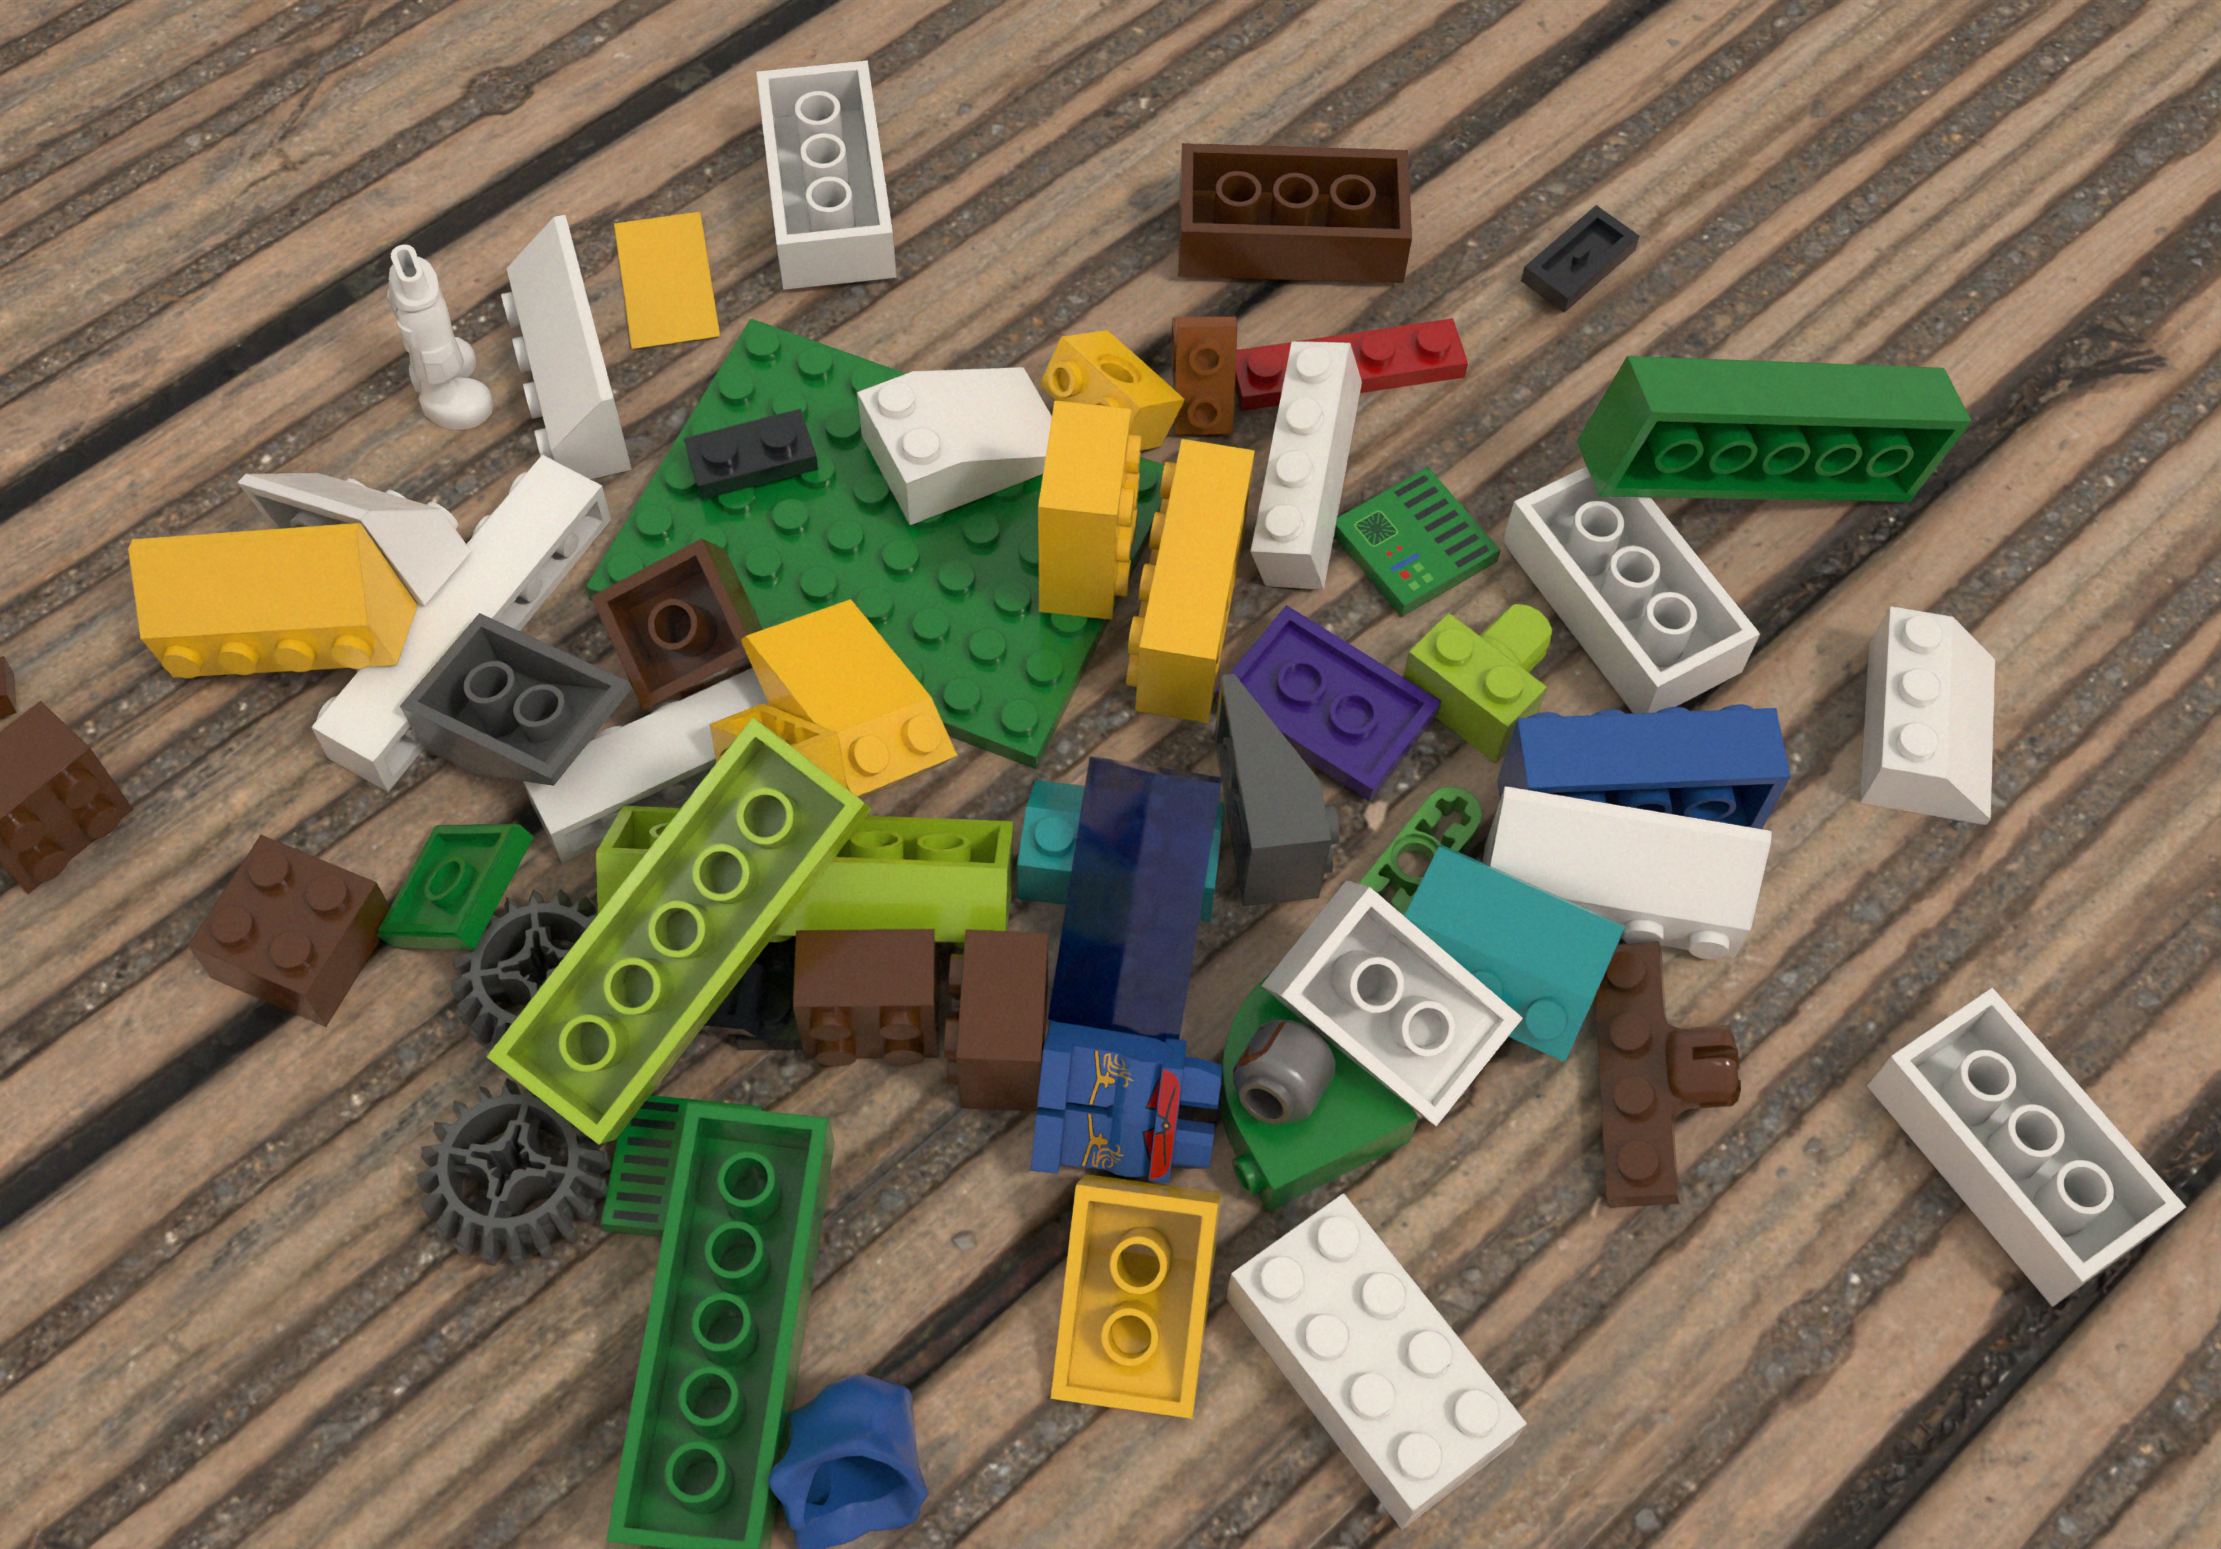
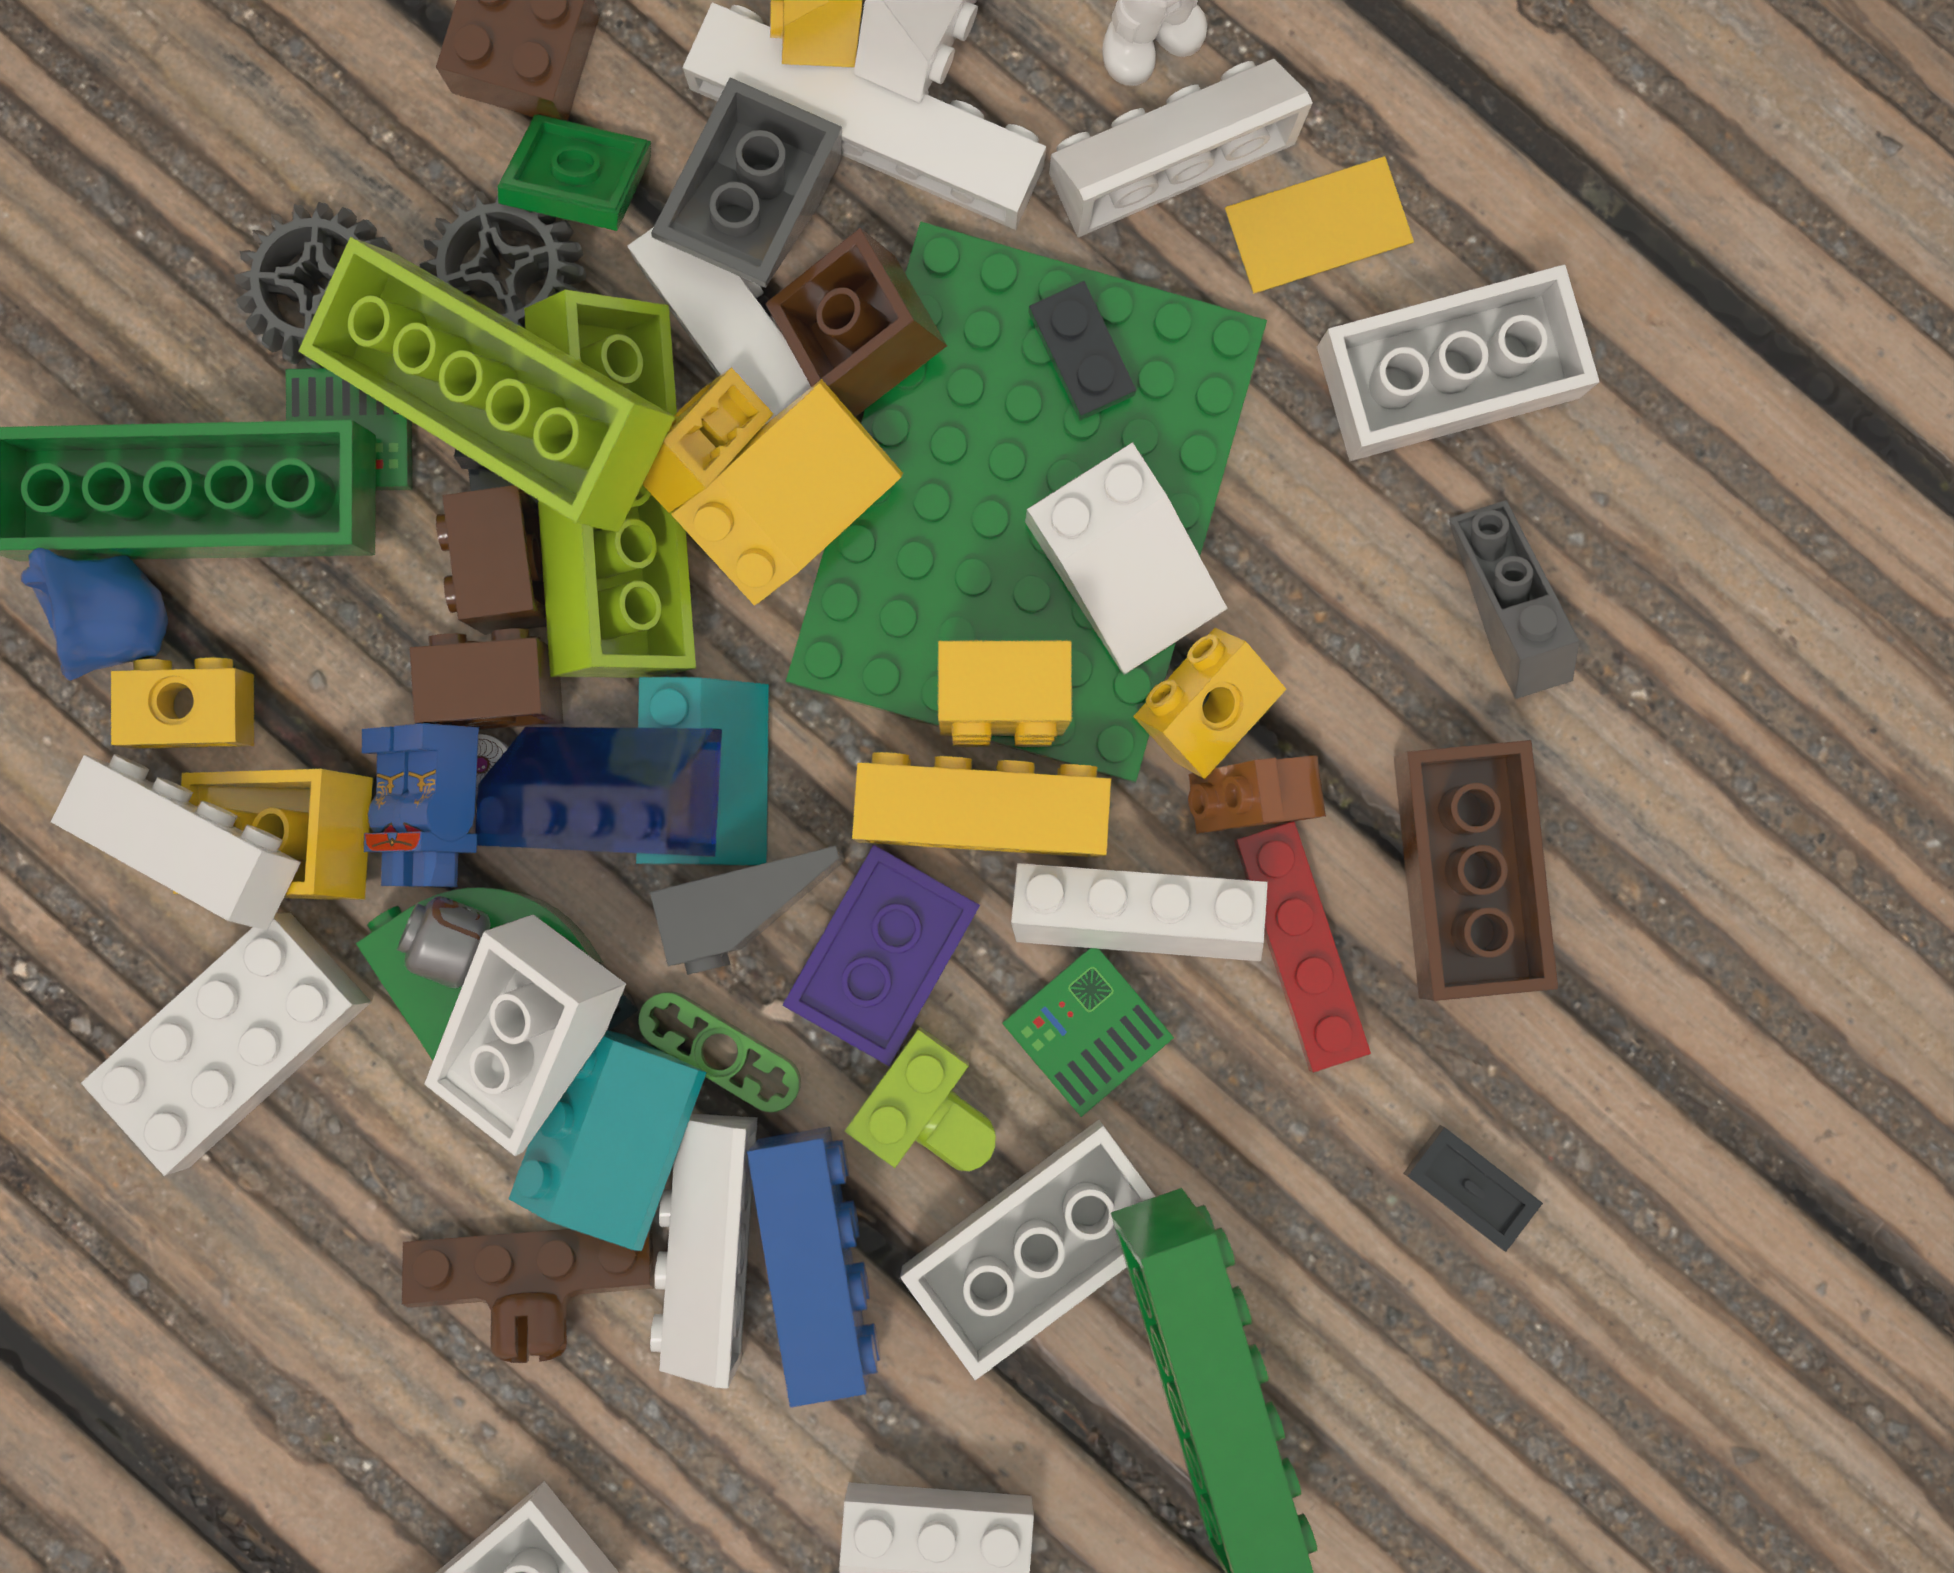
camera: 80 degrees right, 25 degrees up
none -> white brick [51,754,301,931]
none -> yellow brick [111,658,254,749]
none -> dark grey slope [1449,500,1579,699]

